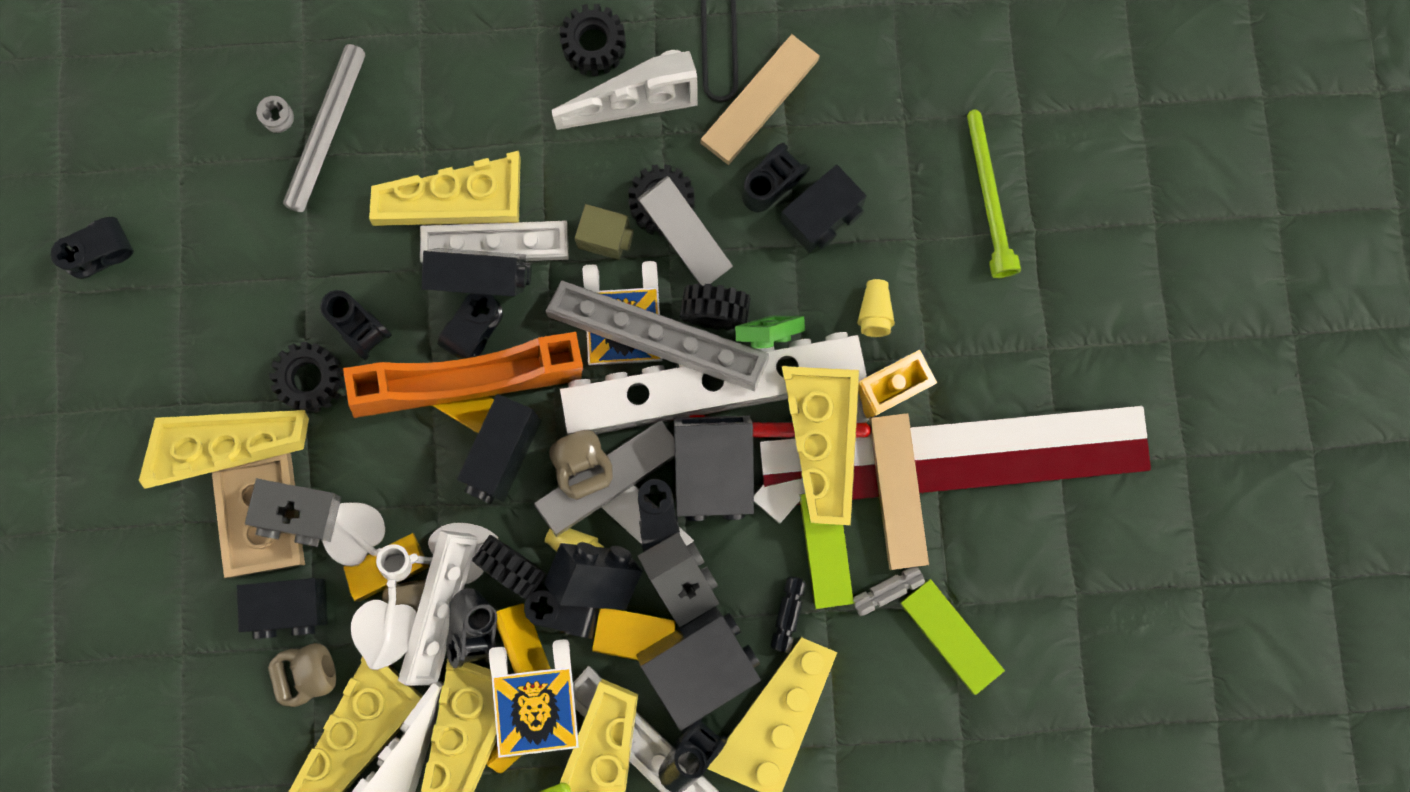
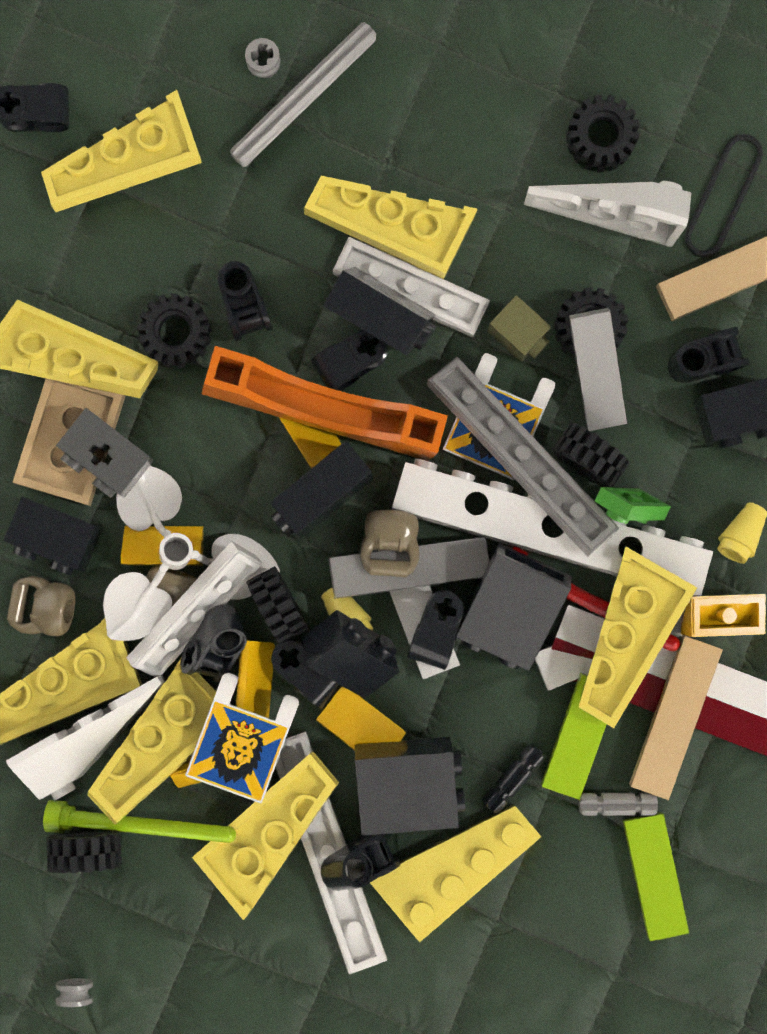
camera: 30 degrees right, 5 degrees up
dark grey brick [638,532,720,628] -> none
none -> light yellow wing [41,90,202,212]

